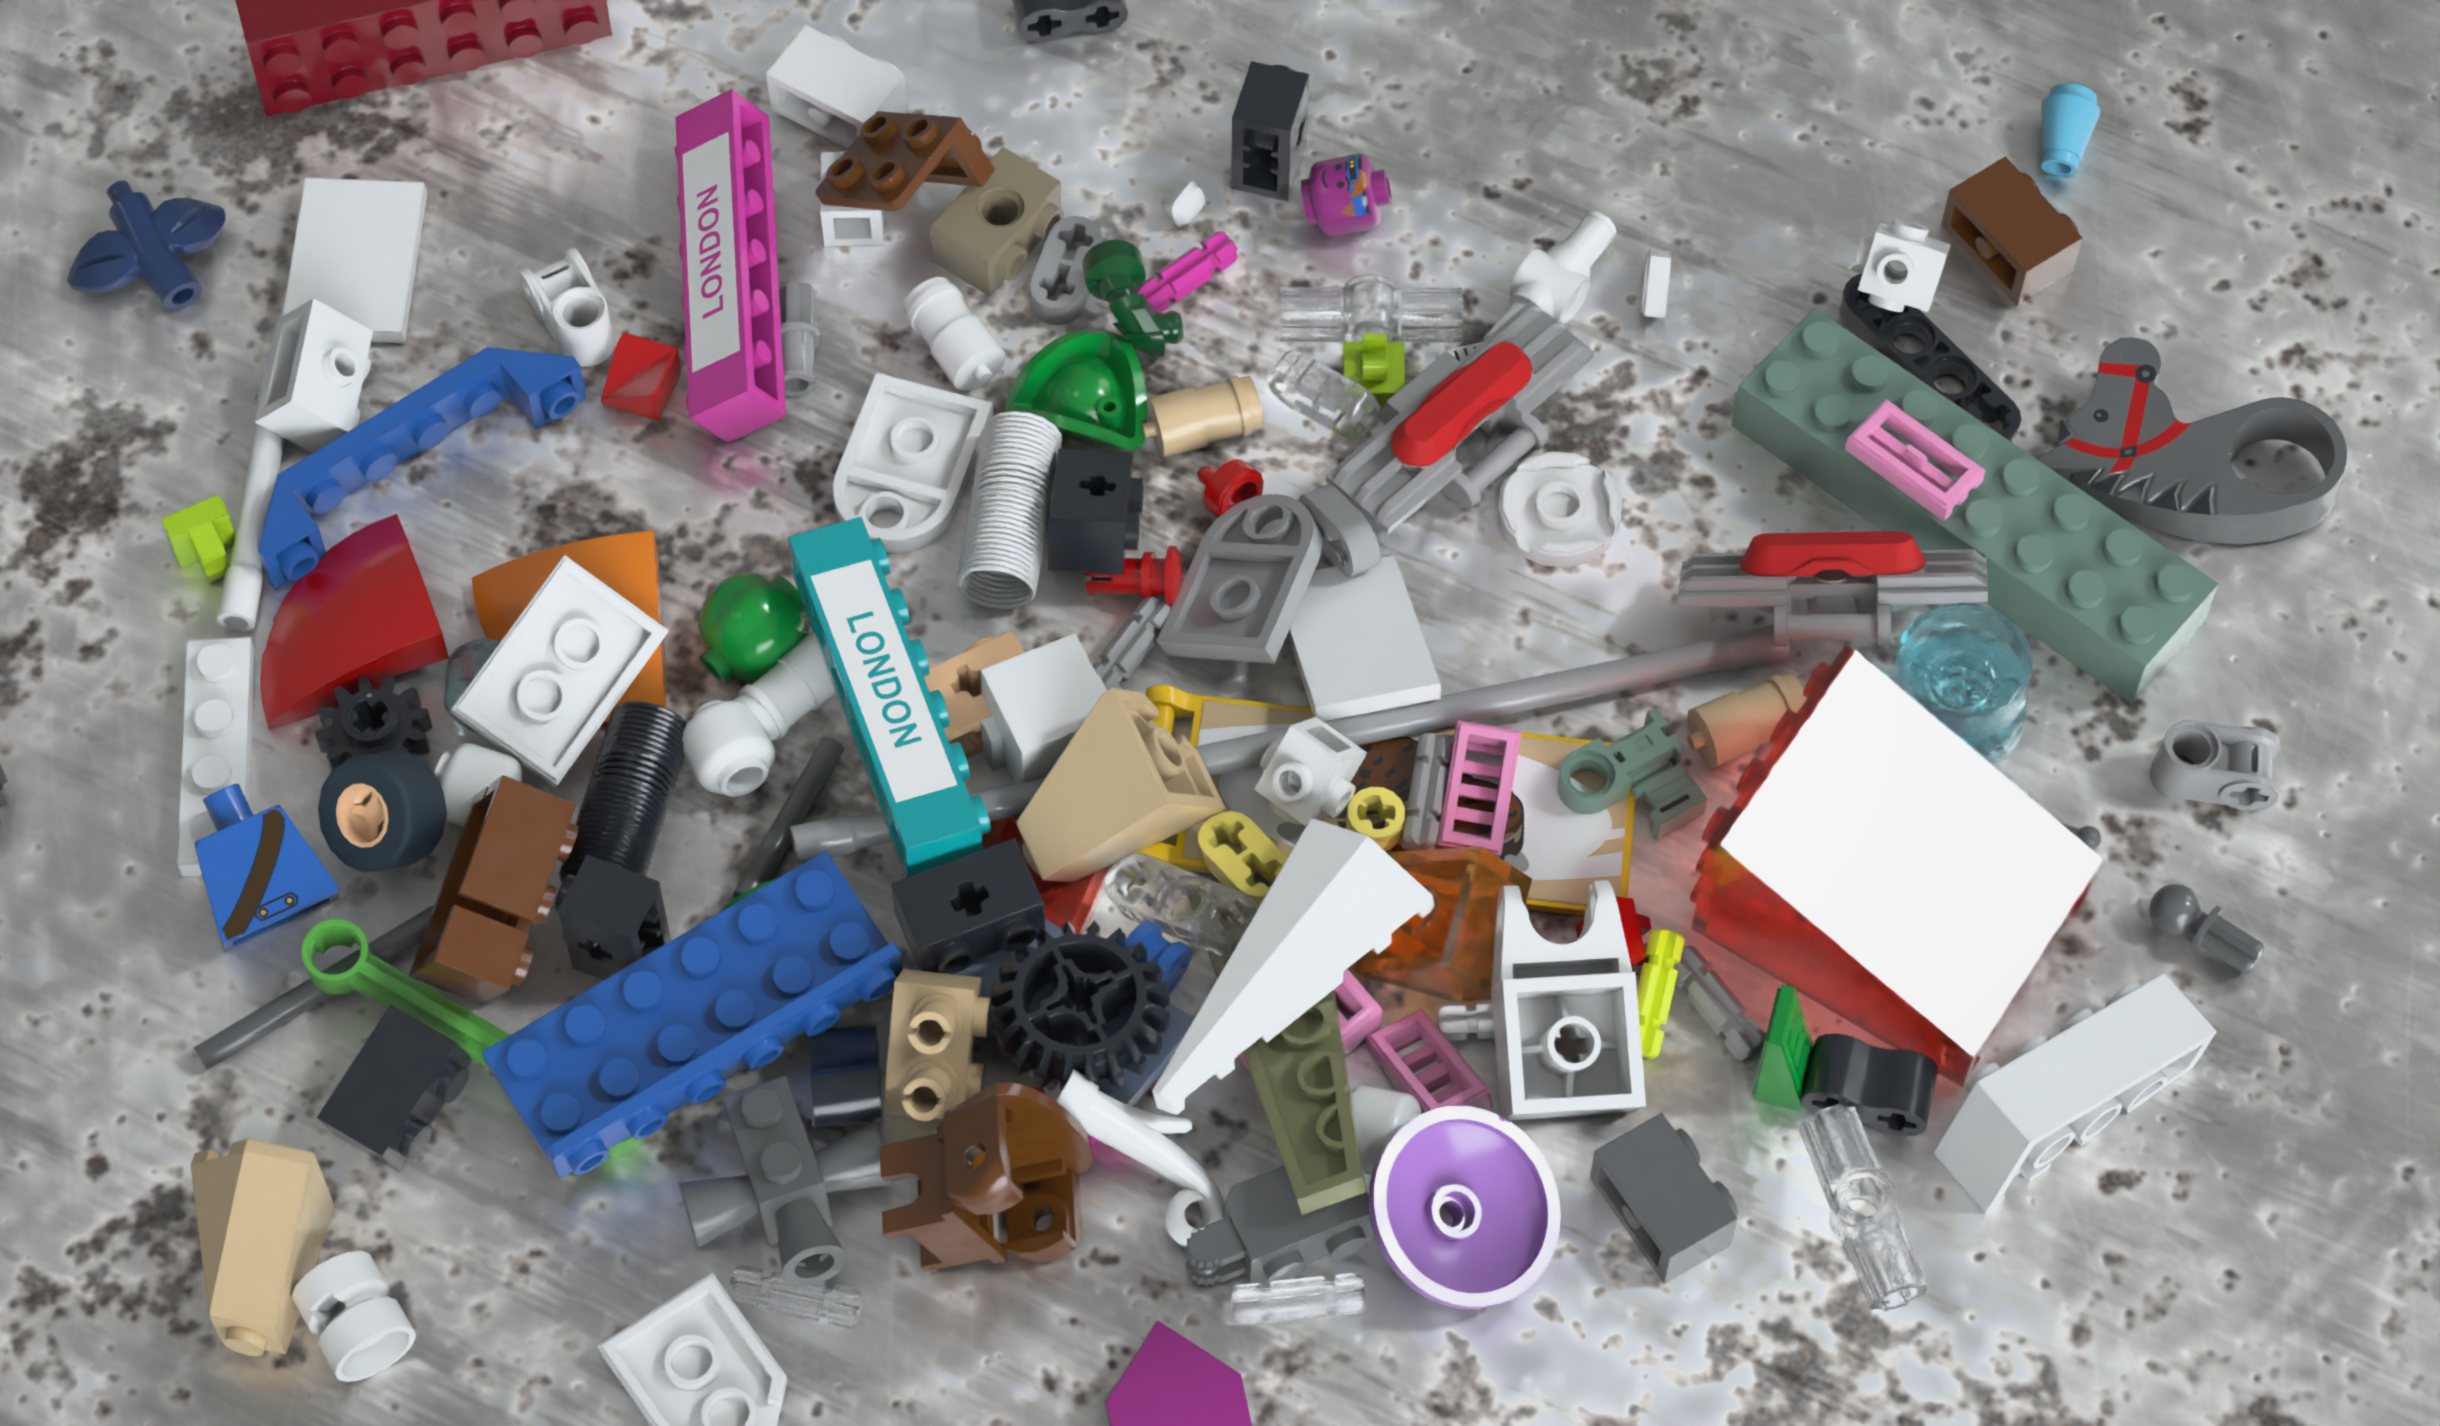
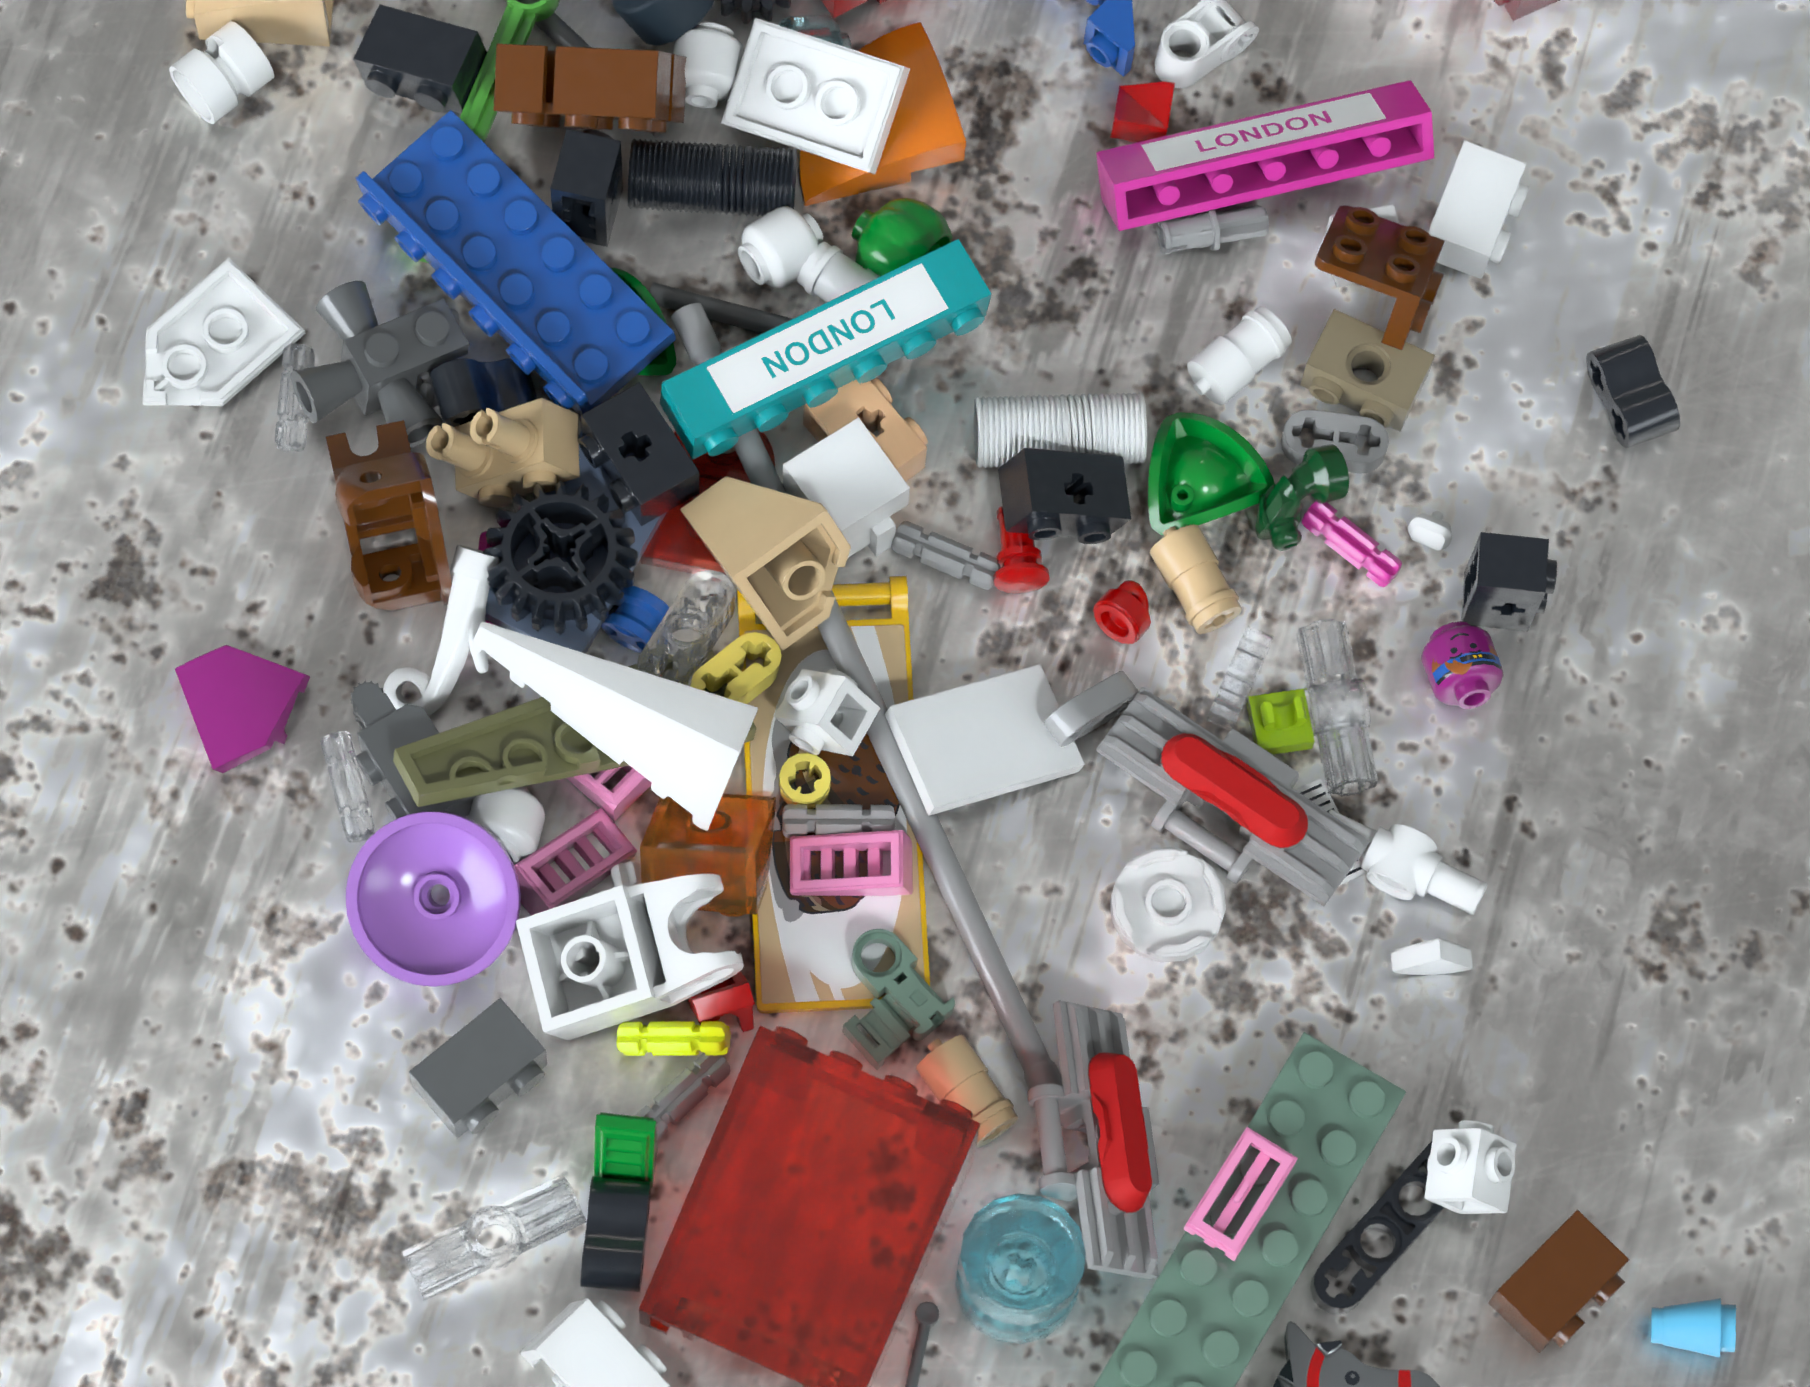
camera: 75 degrees right, 10 degrees up
white tile [833,373,994,553] -> none
light grey plate [1157,494,1322,664] -> none

